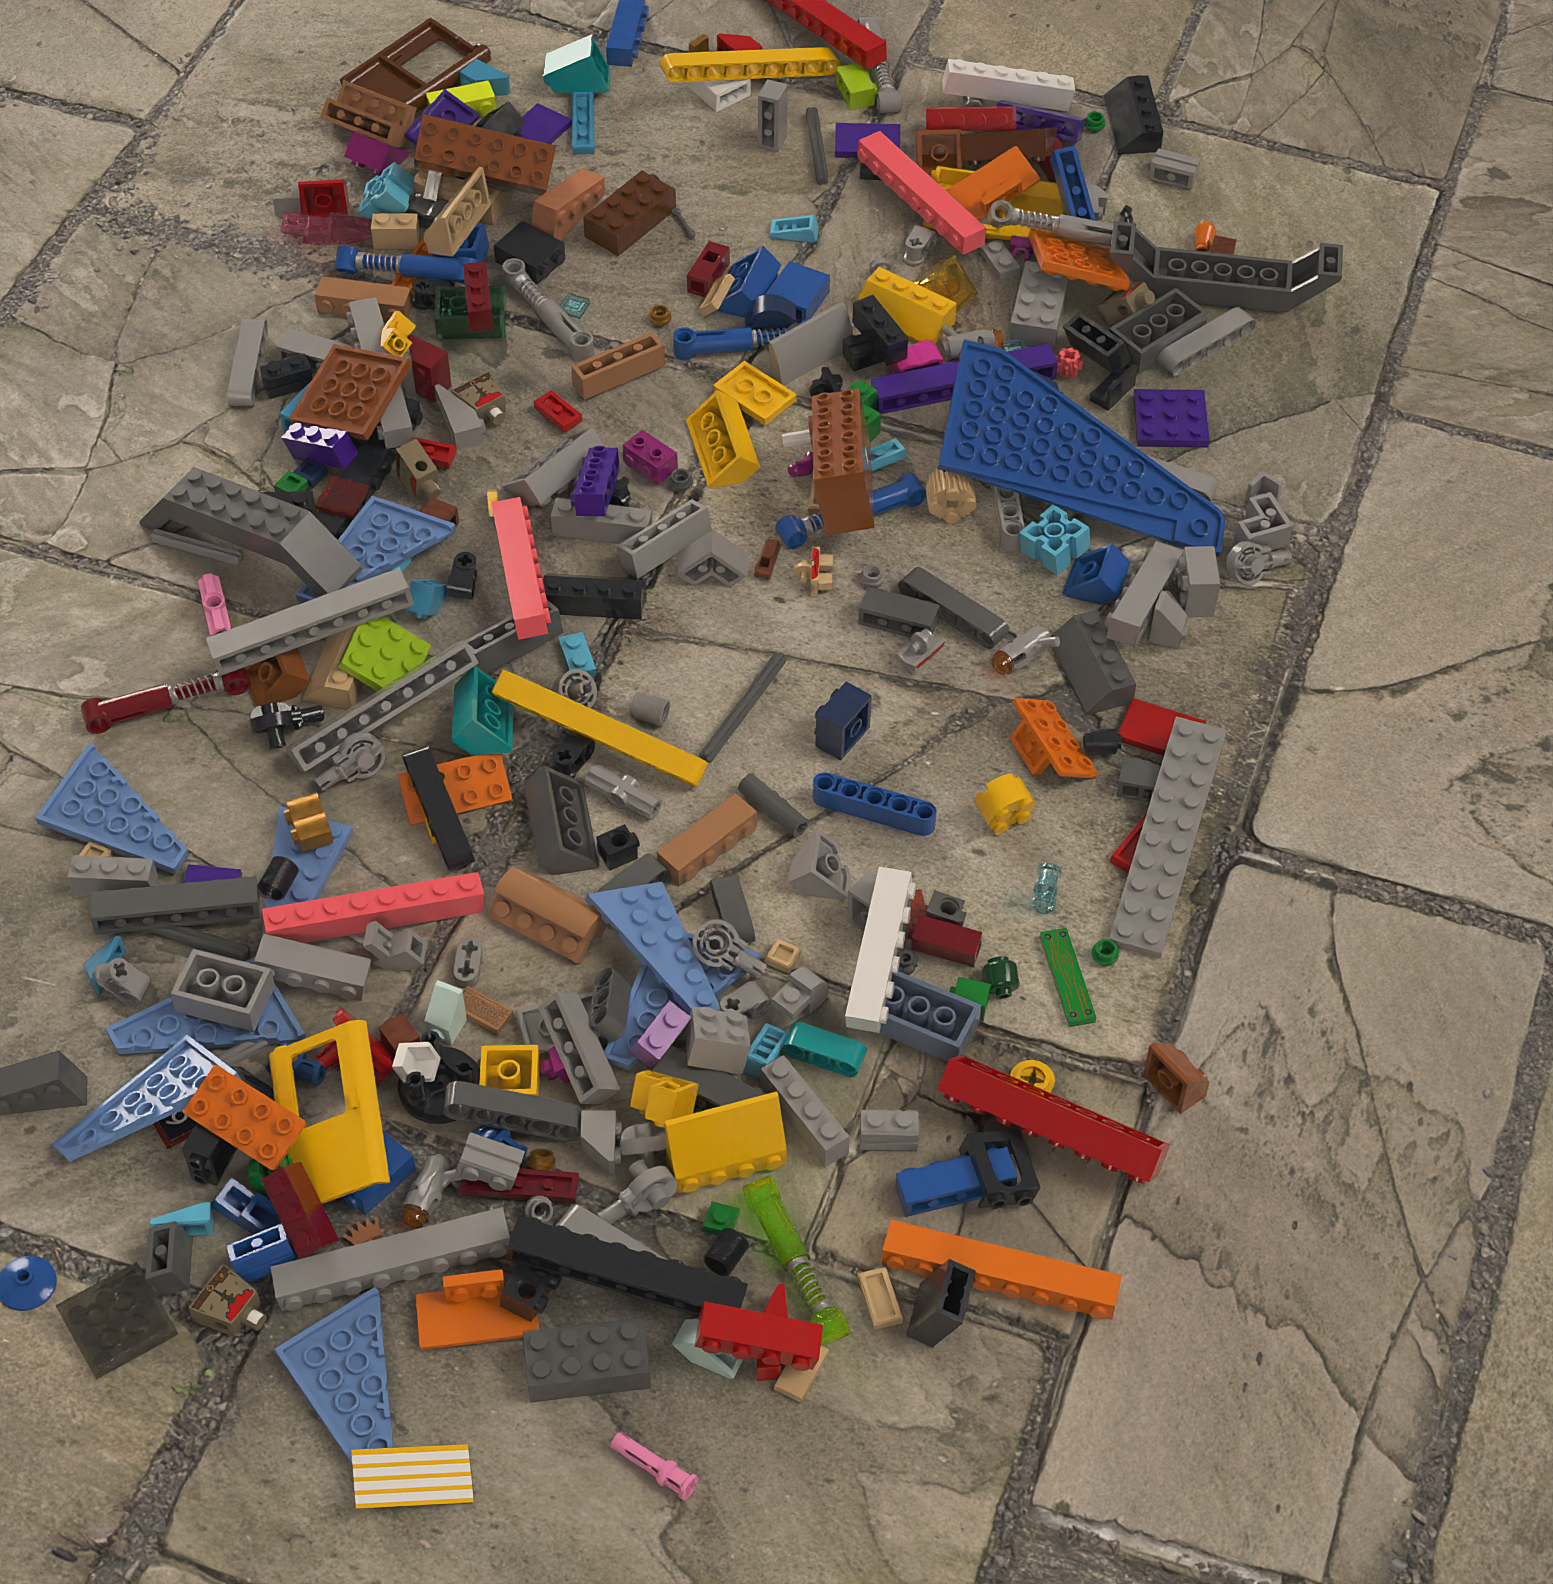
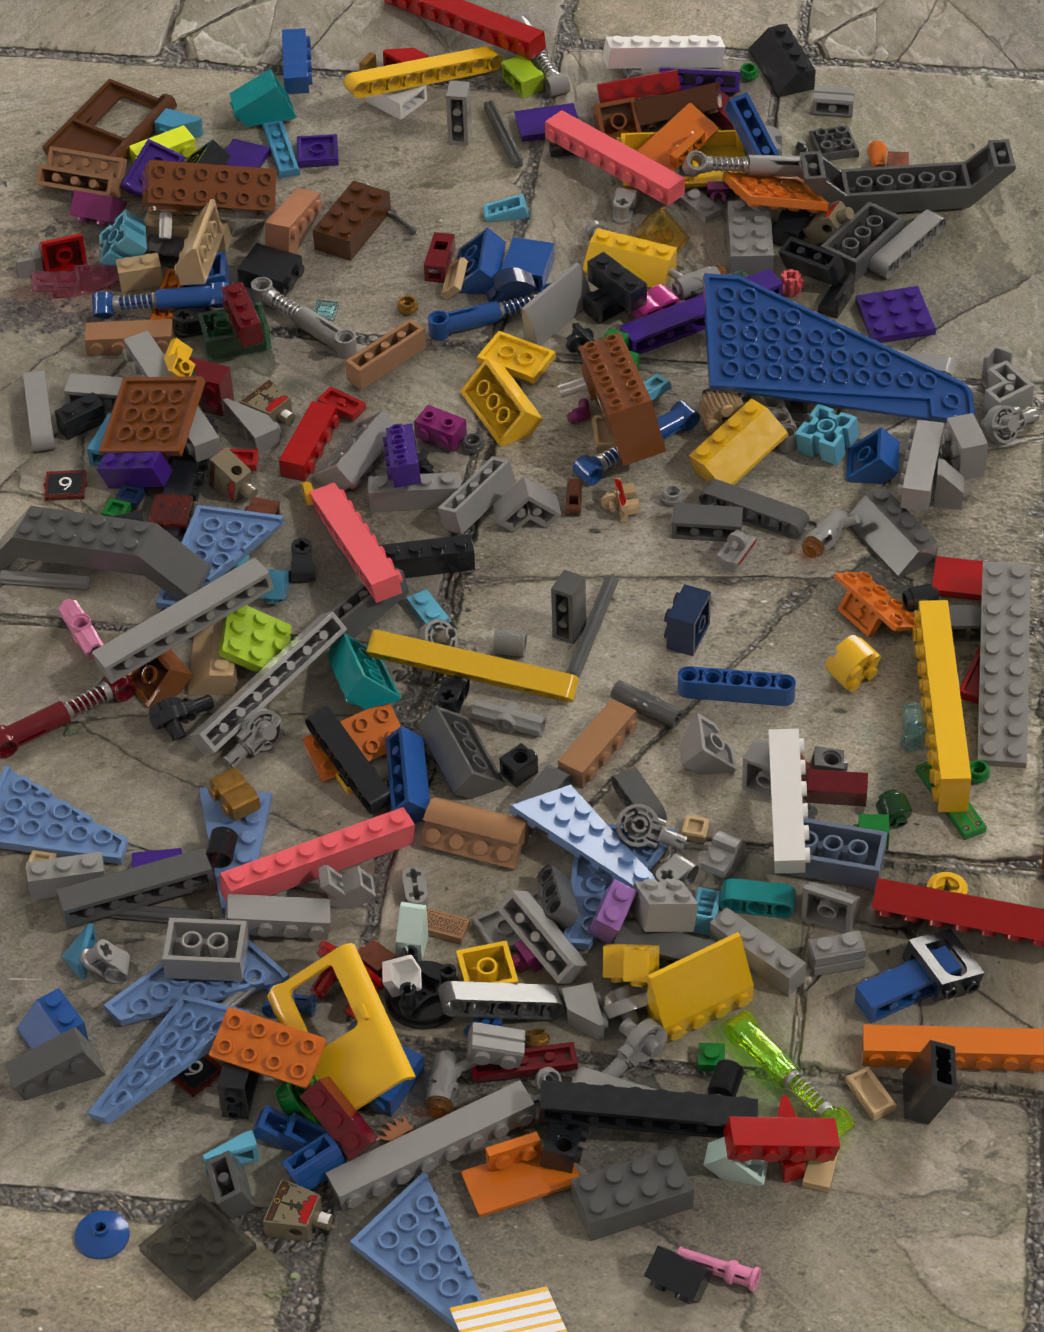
camera: 10 degrees left, 5 degrees down
none -> blue slope [17,988,89,1050]
none -> piece [43,470,88,501]
none -> red brick [279,401,340,482]
none -> dark purple tile [297,134,339,168]
none -> blue brick [385,726,430,824]
none -> dark grey brick [551,570,586,645]
none -> black brick [644,1245,714,1304]
none -> yellow slope [689,398,788,485]
none -> black brick [772,208,813,246]
none -> light grey slope [801,882,861,933]
none -> dark grey tile [809,125,859,161]
none -> yellow brick [912,600,971,812]

